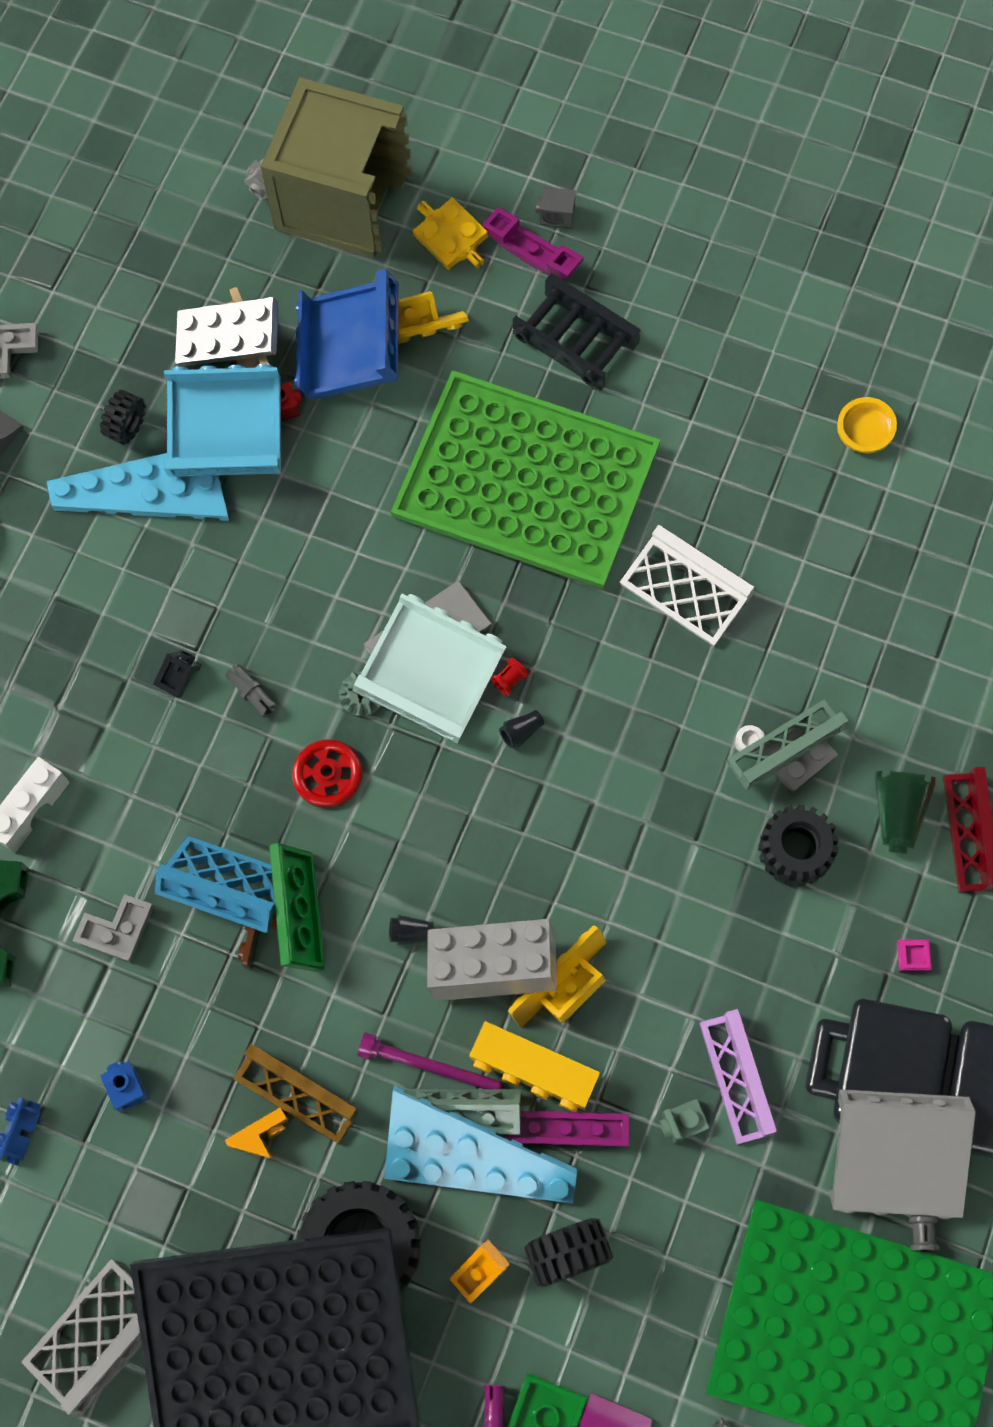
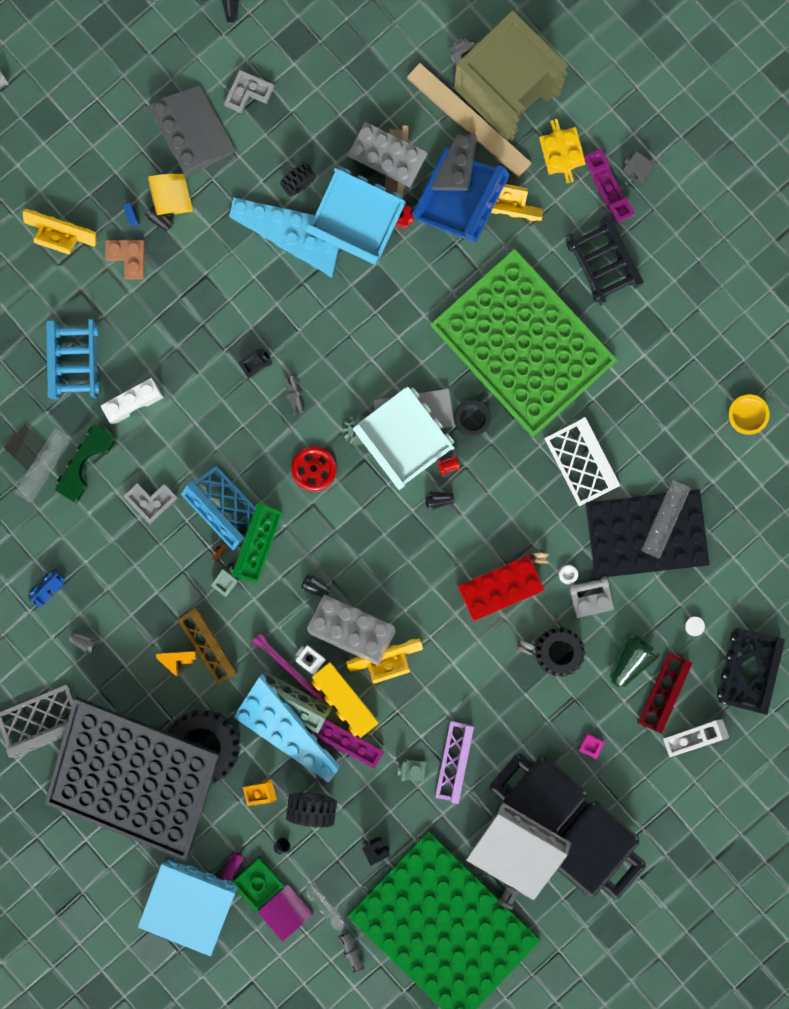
camera: 25 degrees right, 15 degrees up
blue brick [100,1060,149,1113] -> none
sand green fence [726,699,848,791] -> none
none -> dark grey cone [69,631,99,654]
none -> sand green bracket [211,563,240,597]
none -> black hinge [273,838,291,855]
none -> white brick [296,645,326,675]
none -> clear hinge [306,882,345,932]
none -> black hinge [362,837,390,866]
none -> tan tile [407,63,531,178]
none -> dark grey wing [431,134,477,191]
none -> black tyre [454,400,491,437]
none -> red brick [457,555,544,621]
none -> light grey bush [516,639,536,656]
none -> tan bush [531,553,549,564]
none -> black plate [585,489,710,579]
none -> clear plate [641,480,691,559]
none -> white tile [684,617,705,636]

